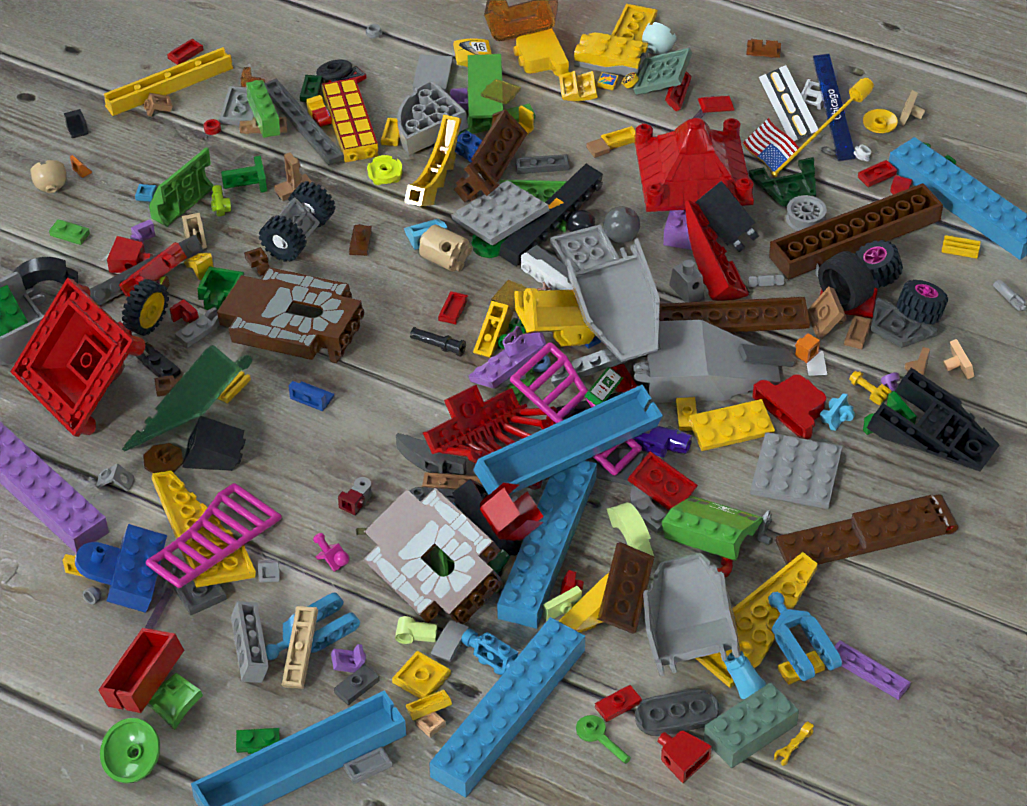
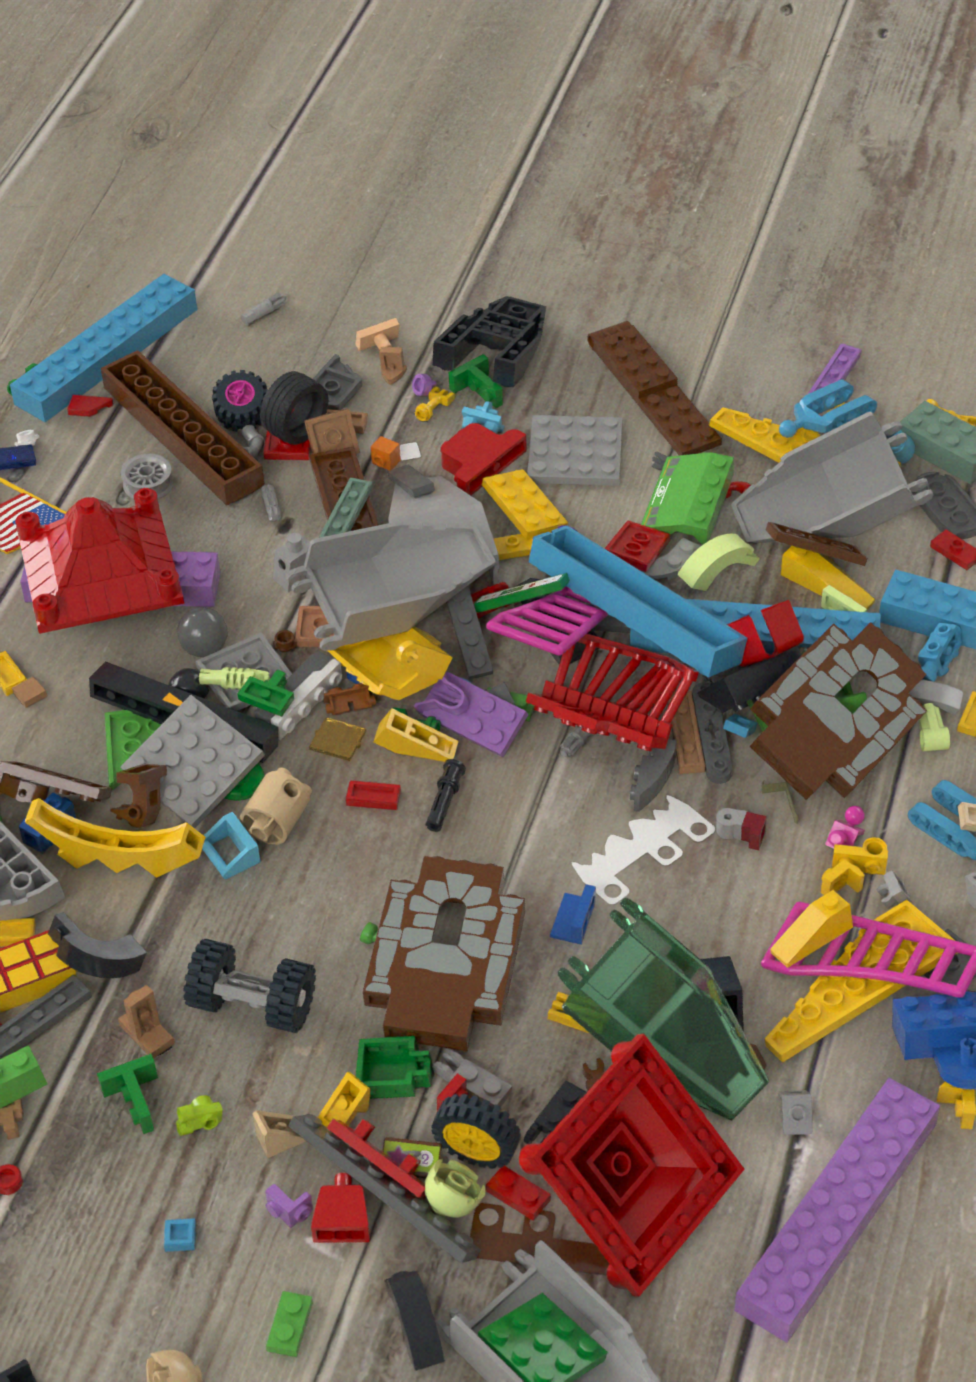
camera: 100 degrees left, 0 degrees up
orange slope [70,155,92,178] -> none
bright green piece [149,147,214,227] -> none
reddish brown plate [244,247,270,276] -> none
reddish brown tile [349,224,372,256] -> none
neon yellow plate [367,155,403,185] -> none
dark grey tile [516,154,569,174] -> none
red tile [560,570,584,595] -> none
red wedge [685,200,749,301] -> none
black tile [695,181,759,252] -> none
dark green wing [749,157,816,207] -> none
red plate [858,160,897,188] -> none
black wheel [897,279,948,324] -> none
yellow tile [941,235,981,259] -> none
none -> black arch [48,912,147,978]
none -> yellowish green hinge [199,667,270,690]
none -> green hinge [237,670,295,717]
none -> sand green tile [319,477,373,538]
none -> yellowish green cylinder [425,1159,486,1218]
none -> white piece [572,795,715,904]
none -> yellow slope [770,890,853,968]
none -> yellow bracket [821,859,865,895]
none -> yellow plate [832,837,888,875]

